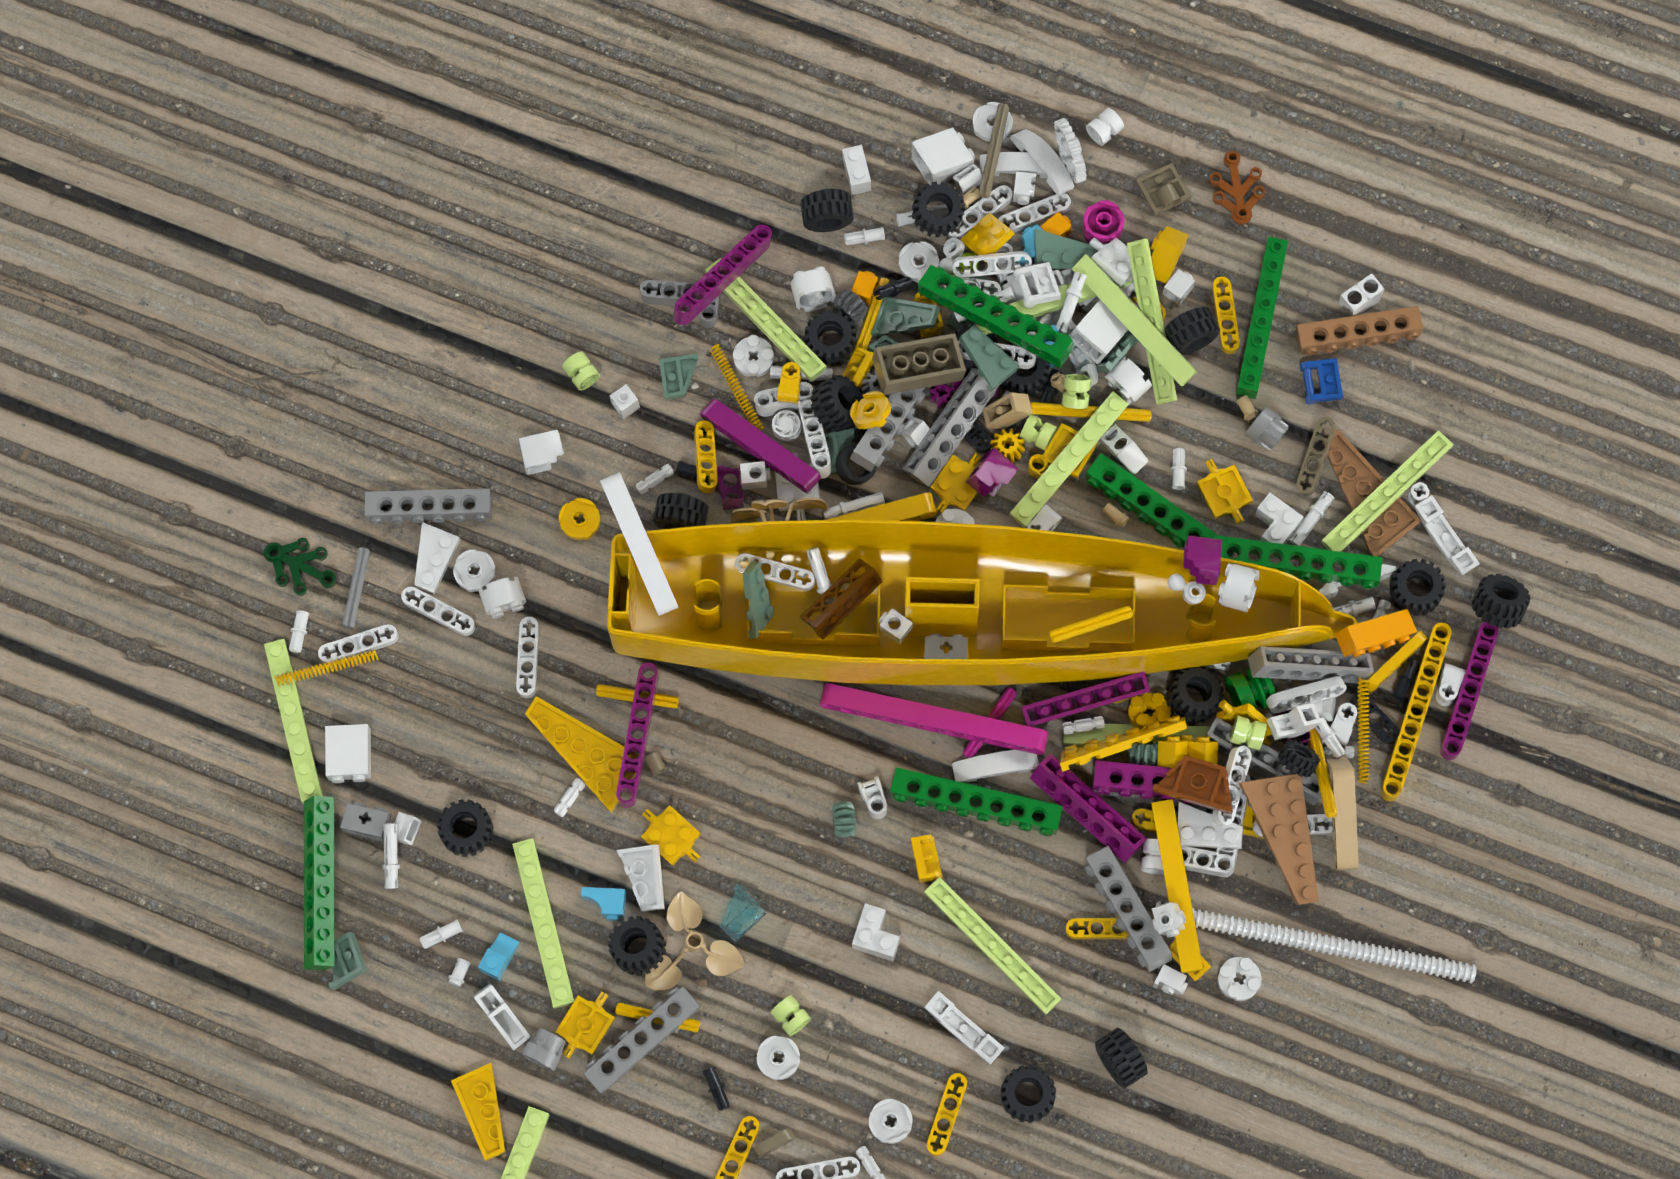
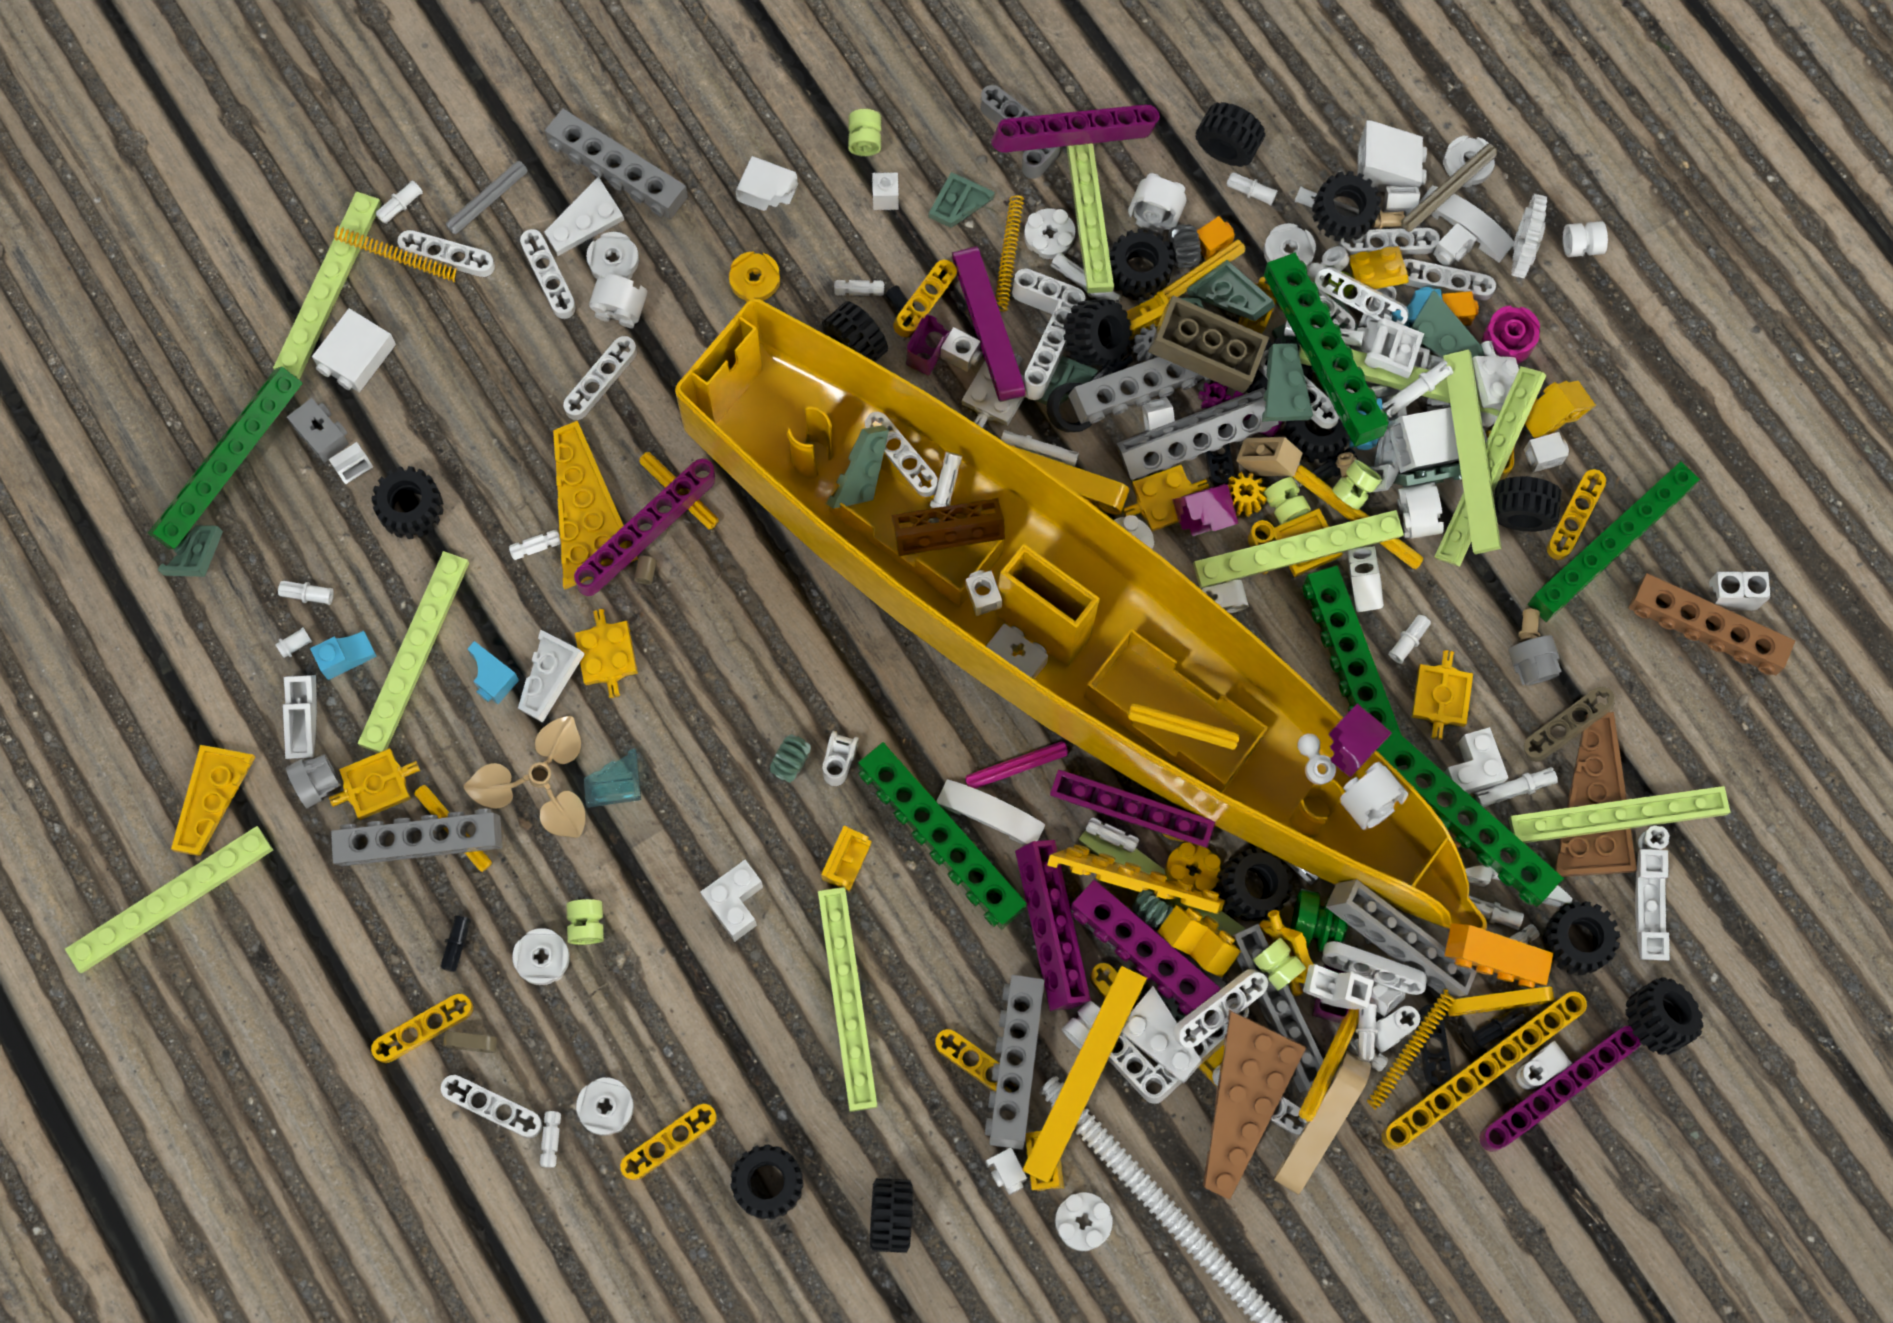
camera: 30 degrees right, 0 degrees up
dark green plant [264,538,337,596] -> none
white pin [382,823,400,889] -> none
white beam [600,472,679,616] -> none
black tyre [608,916,666,976] -> none
tan plant [731,497,828,523] -> none
white wheel [772,410,801,442] -> none
yellow piece [777,362,801,404] -> none
dark pink beam [819,684,1049,755] -> none
white brick [842,145,871,195] -> none
yellow plate [850,391,891,429] -> none
black pin [873,277,913,300] -> none
white slope [924,991,1004,1065] -> none
white slope [1010,129,1074,196] -> none
tan pin [1102,502,1129,528] -> none
dark tan plate [1136,163,1191,216] -> none
dark orange wing [1152,755,1233,815] -> none
white brick [1152,902,1186,938] -> none
dark orange plant [1209,151,1265,225] -> none
black tyre [1278,740,1320,777] -> none
blue plate [1299,358,1343,405] -> none

